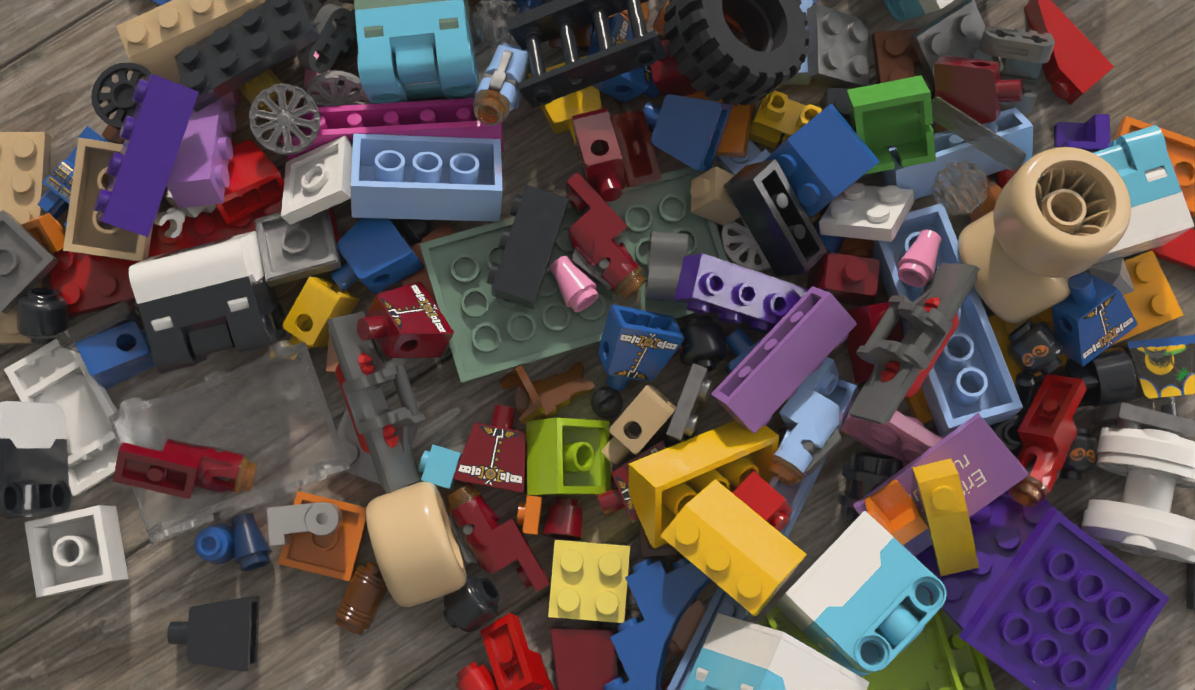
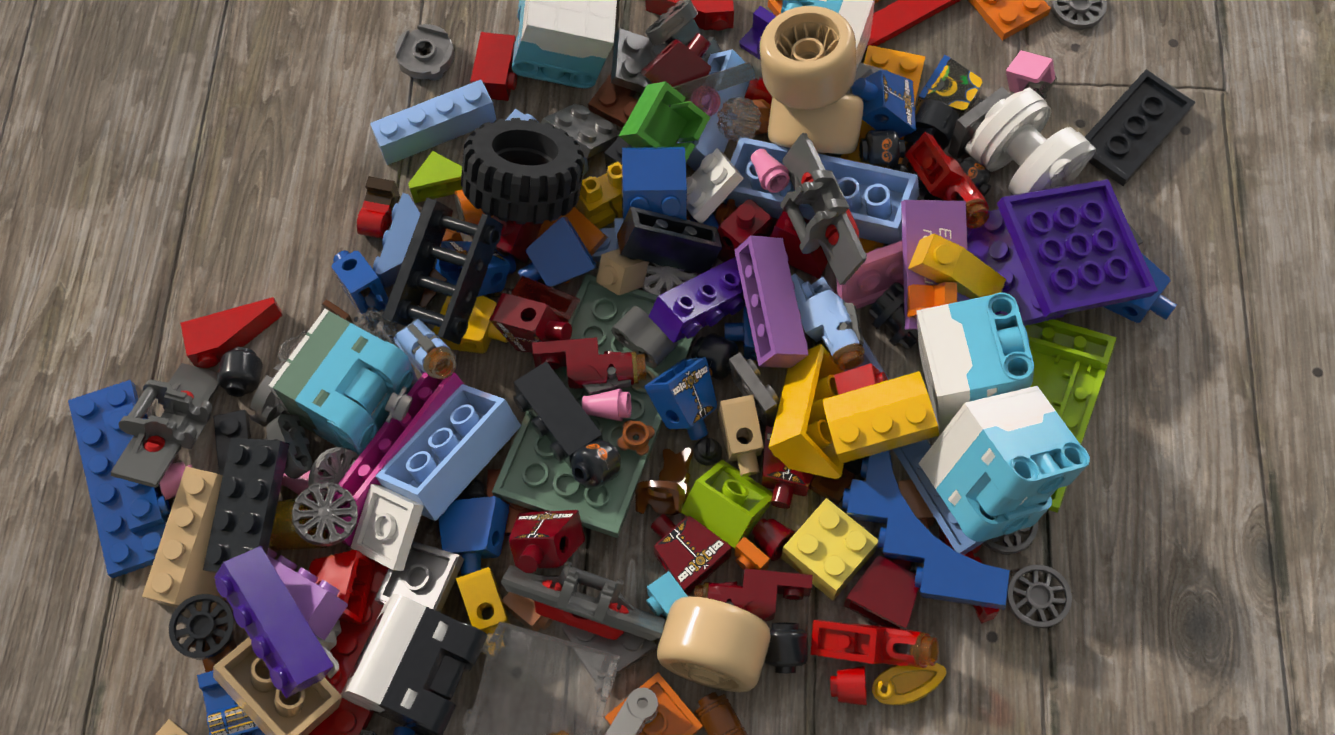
camera: 50 degrees left, 15 degrees down
none -> light grey plate [385,386,413,423]
none -> black head [571,440,621,489]
none -> dark orange plate [617,420,655,455]
none -> clear pink plate [691,86,721,116]

